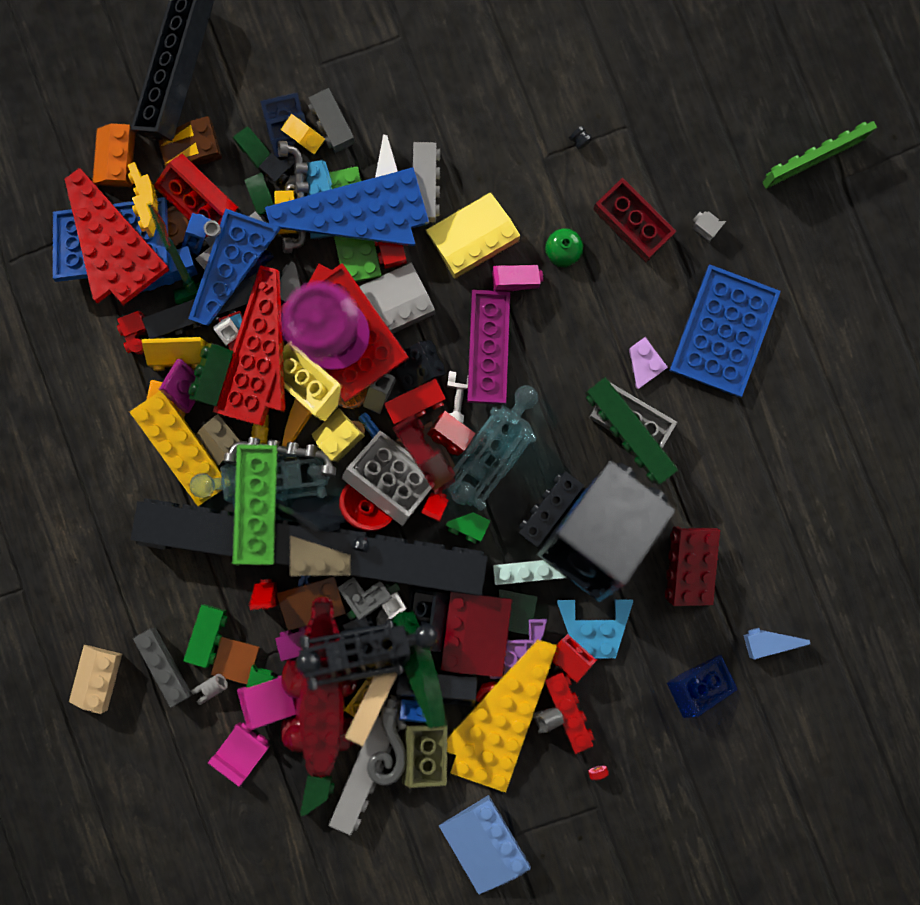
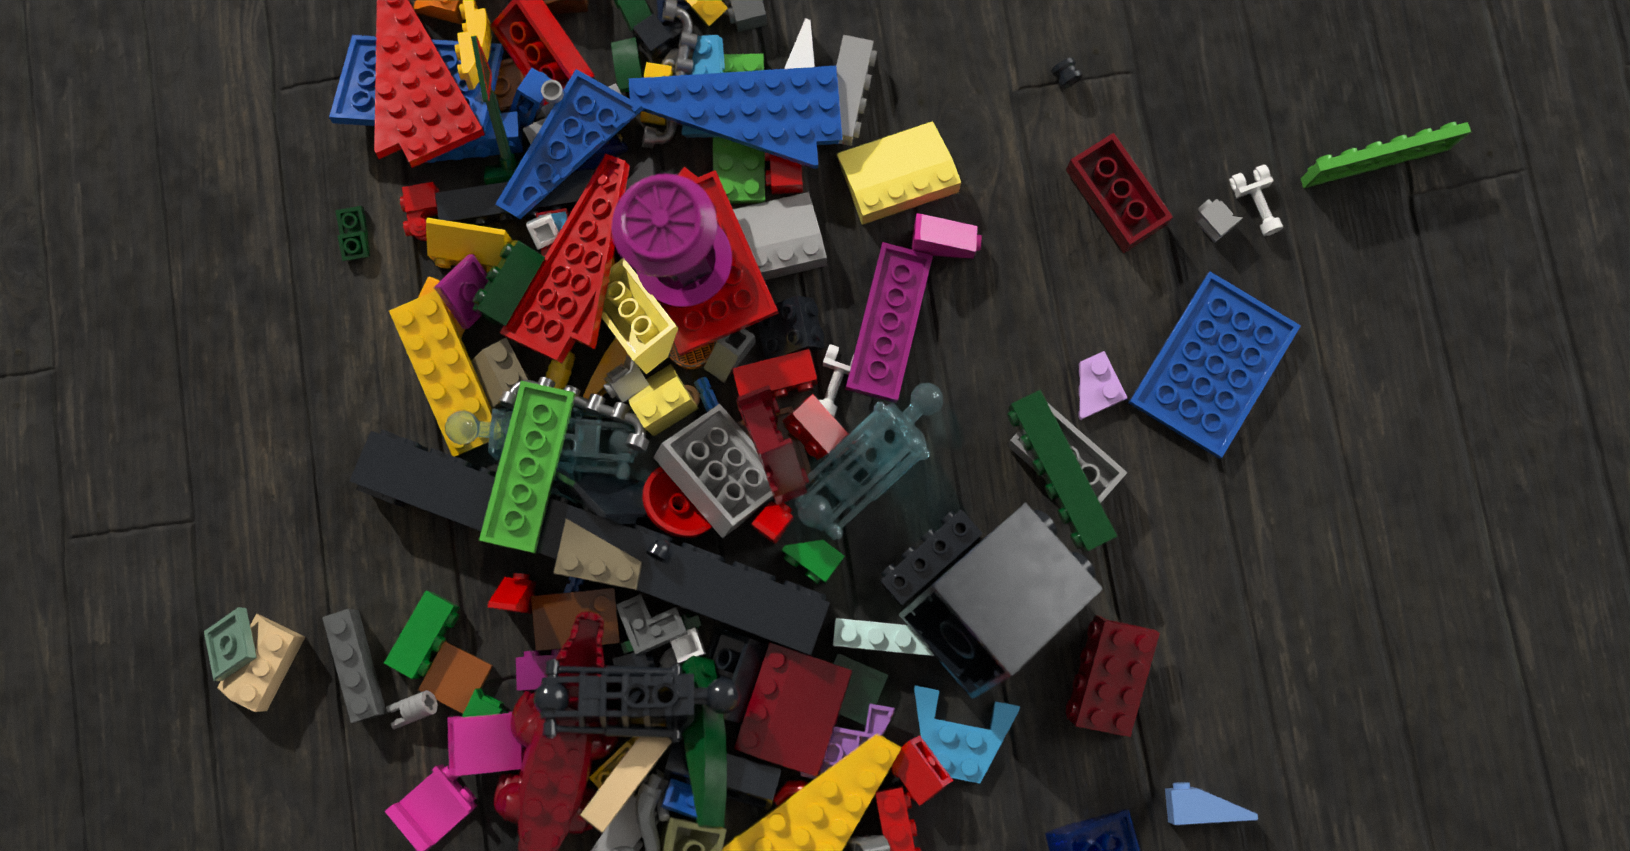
camera: 15 degrees right, 5 degrees down
green cylinder [545,228,583,267] -> none
none -> sand green tile [204,607,257,681]
none -> dark green slope [335,206,369,261]
none -> light grey window [603,355,649,403]
none -> white bar [1230,164,1283,236]

